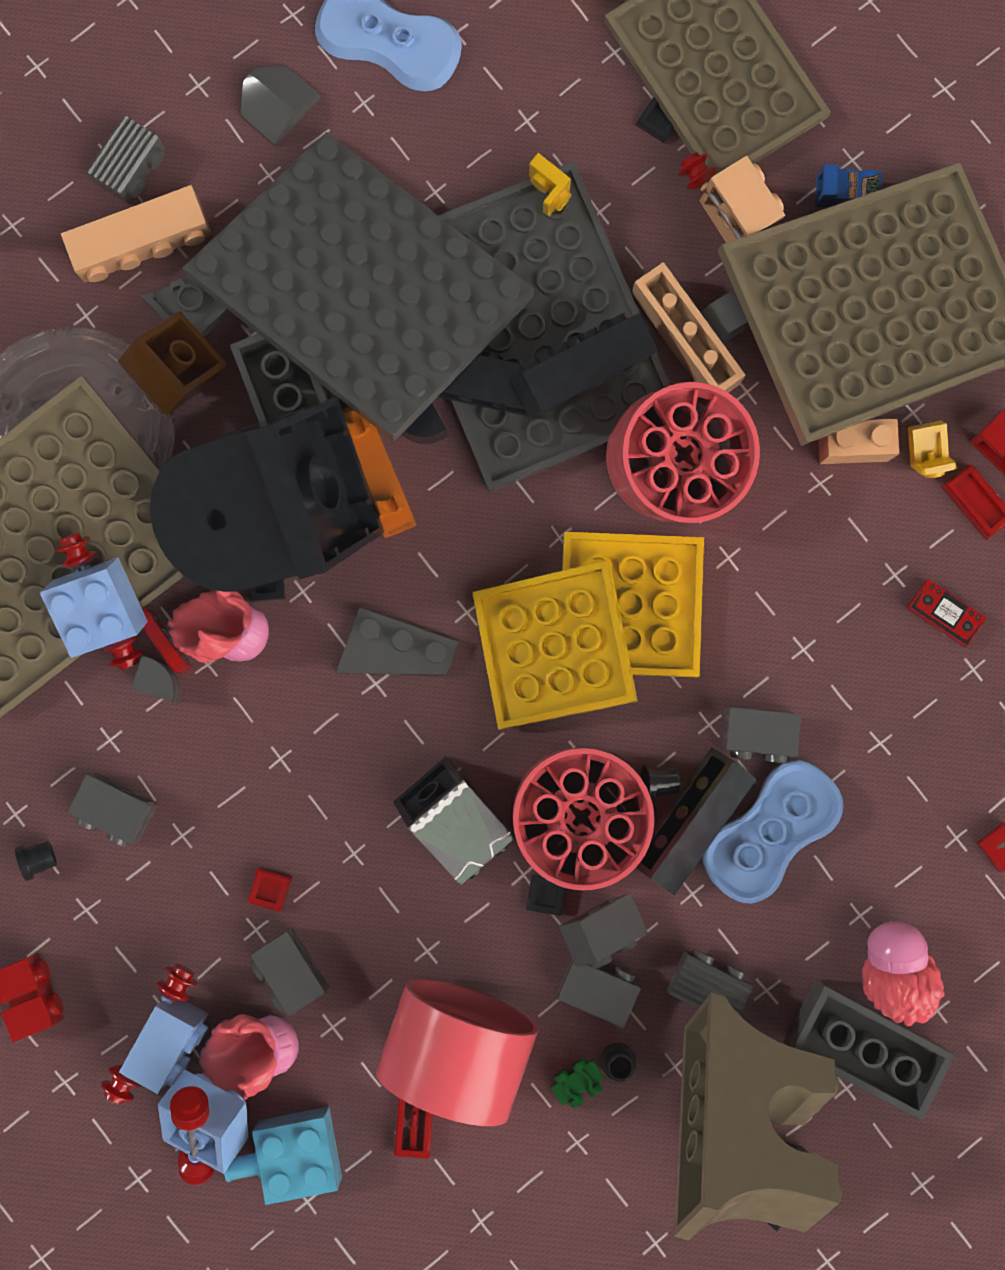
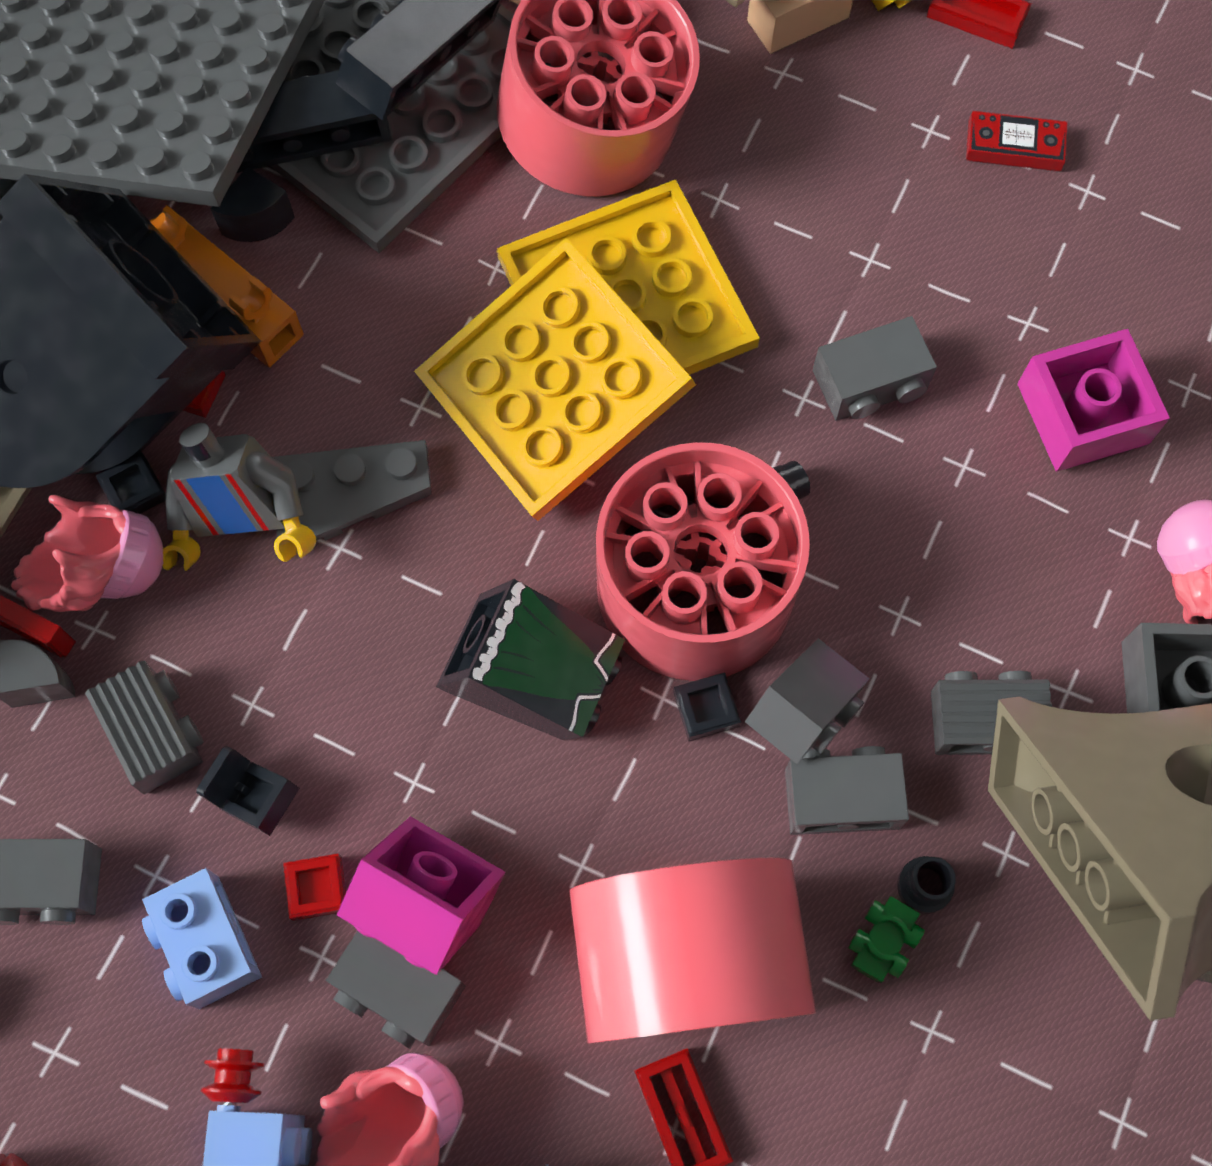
camera: 25 degrees left, 15 degrees down
black brick [636,747,757,896] -> none
light blue plate [702,760,844,903] -> none
none -> dark grey brick [85,661,204,795]
none -> light blue brick [142,868,262,1009]
none -> dark grey torso [162,423,316,571]
none -> black bracket [196,746,300,836]
none -> dark pink brick [337,816,506,975]
none -> dark pink brick [1017,329,1170,472]

